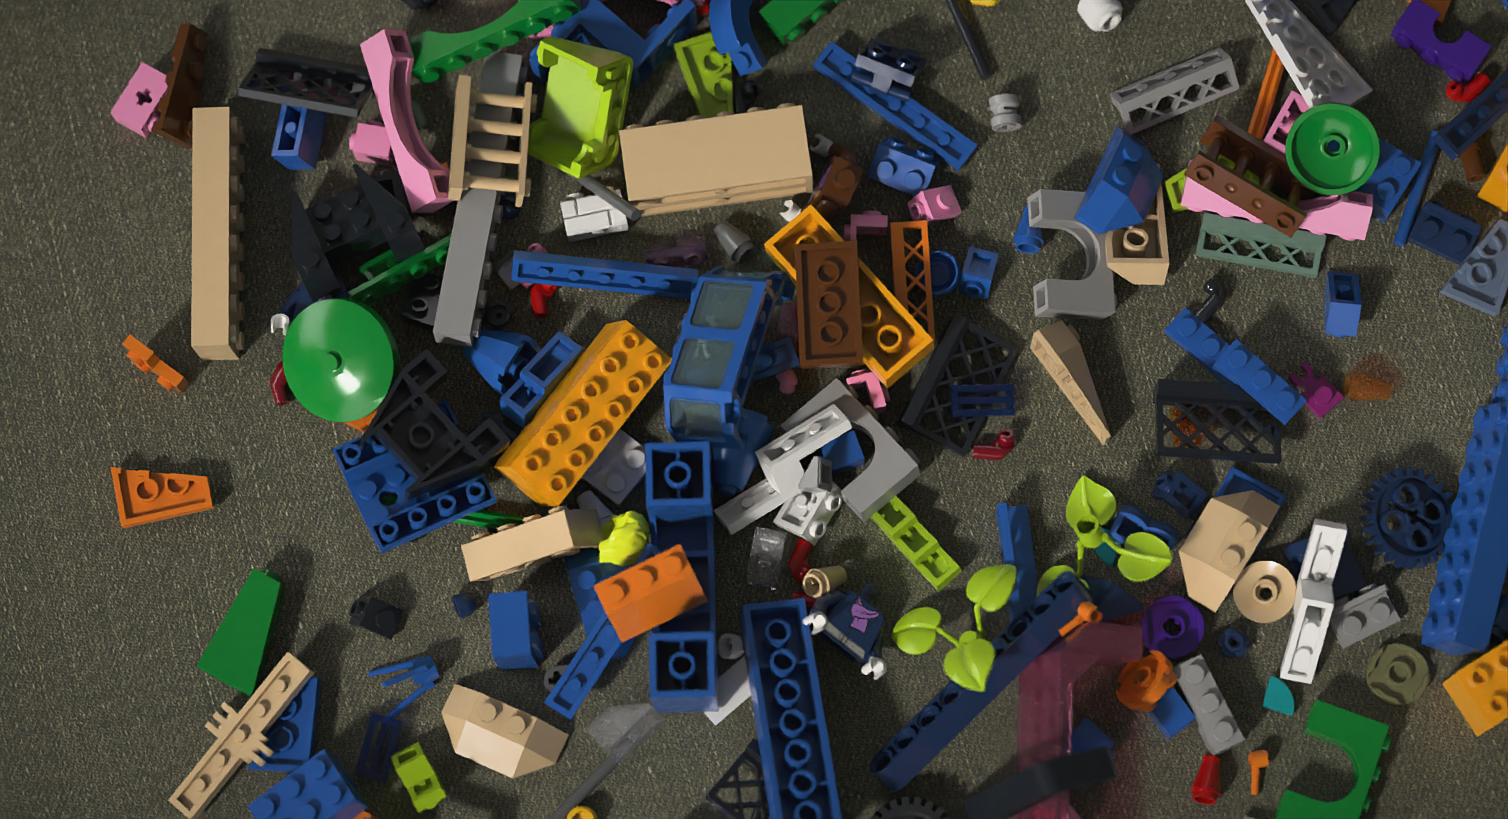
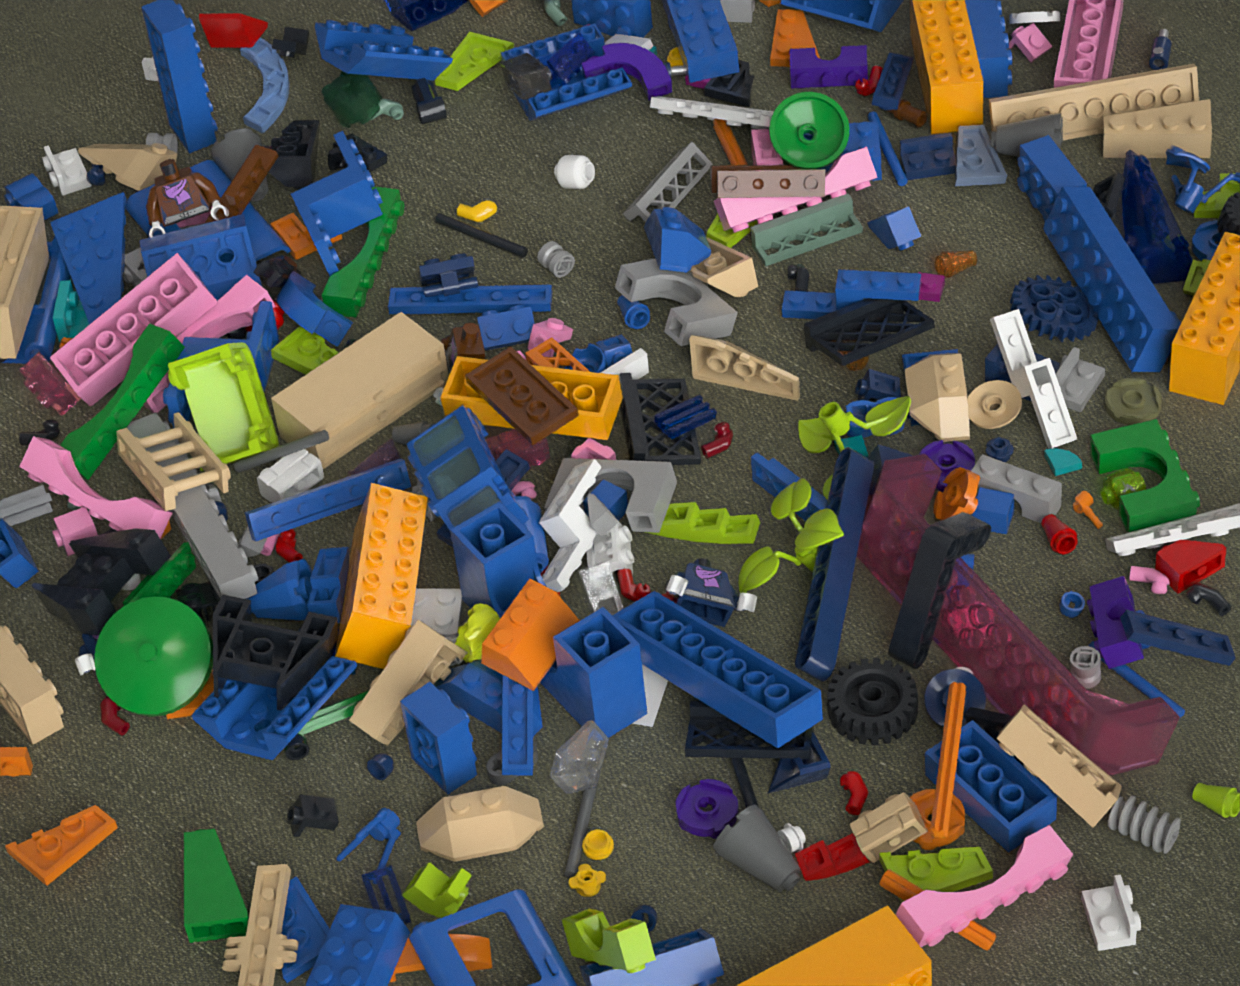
camera: 35 degrees left, 30 degrees down
tan cone [802,565,847,598] -> none
orange hand [1058,602,1103,636] -> none
none -> white tile [601,348,649,380]
none -> clear neon green head [1100,468,1146,510]

